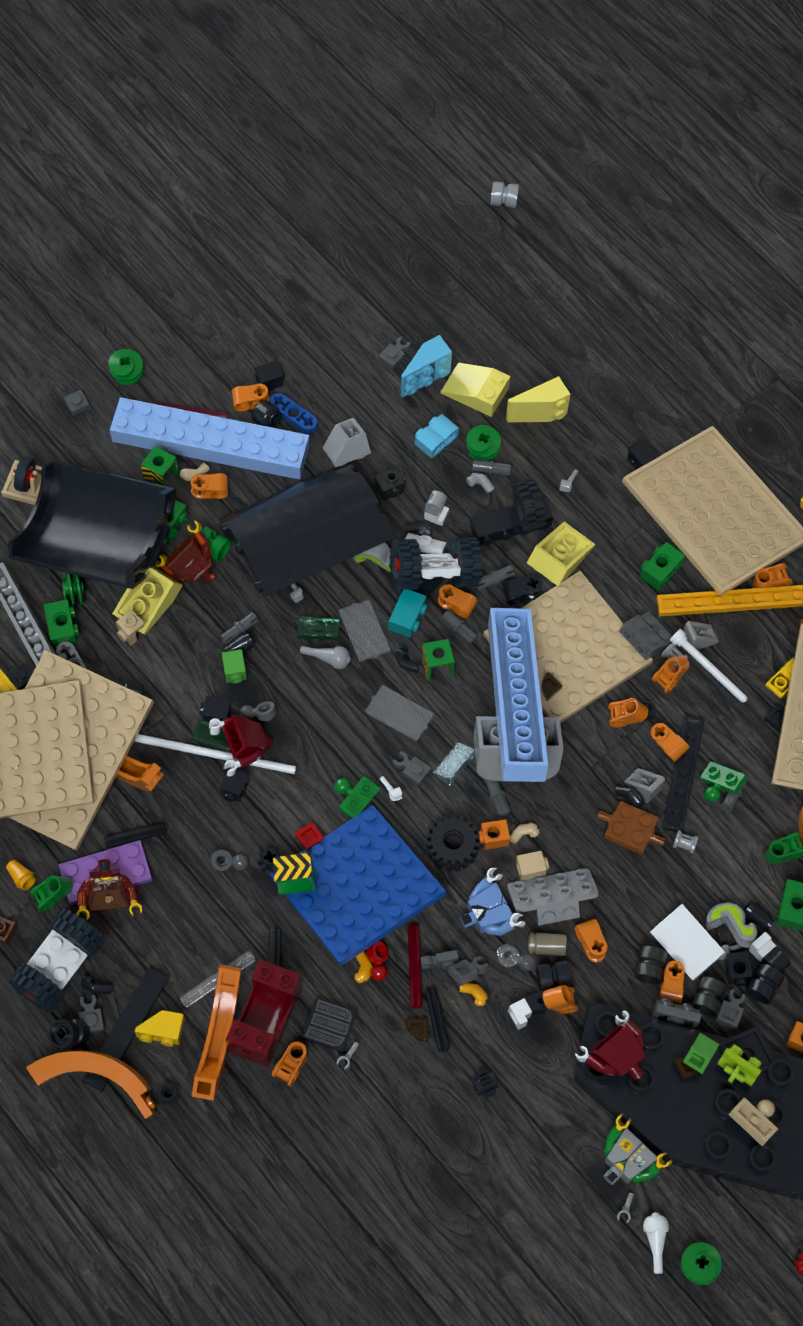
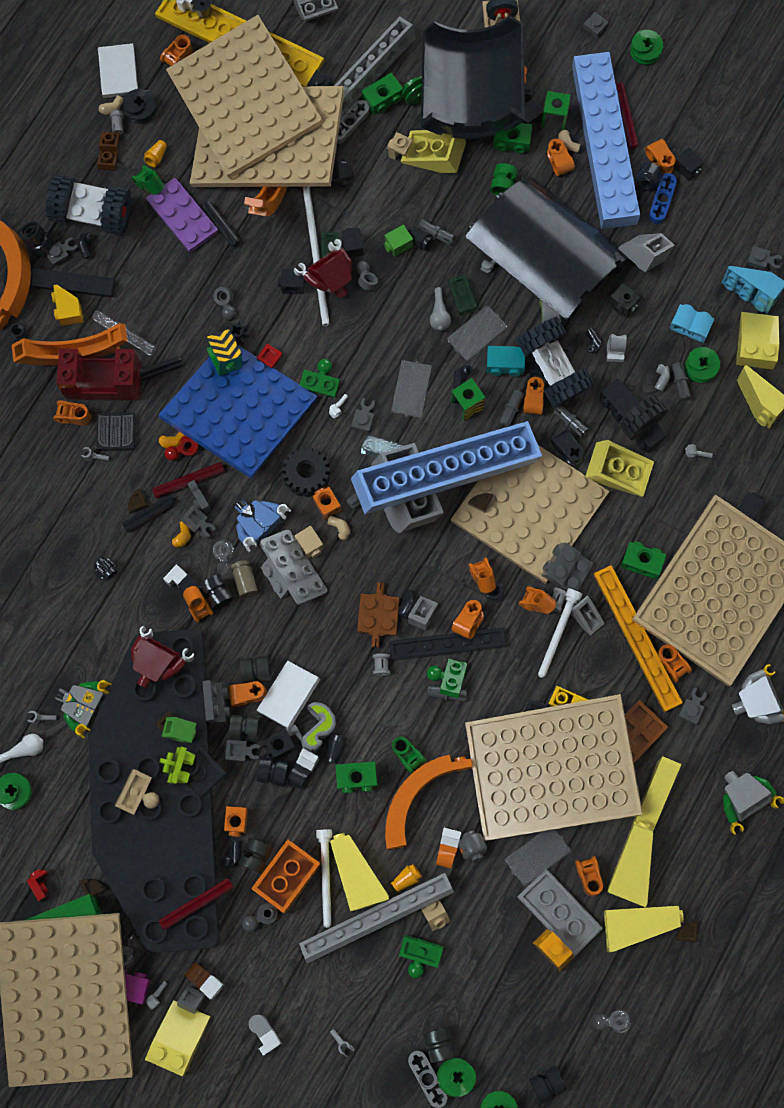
camera: 75 degrees right, 10 degrees up
torso [76,859,142,921] -> none
clear red torso [155,521,214,584] -> none
white plate [405,533,446,554] -> none
orange piece [575,918,607,963] -> none

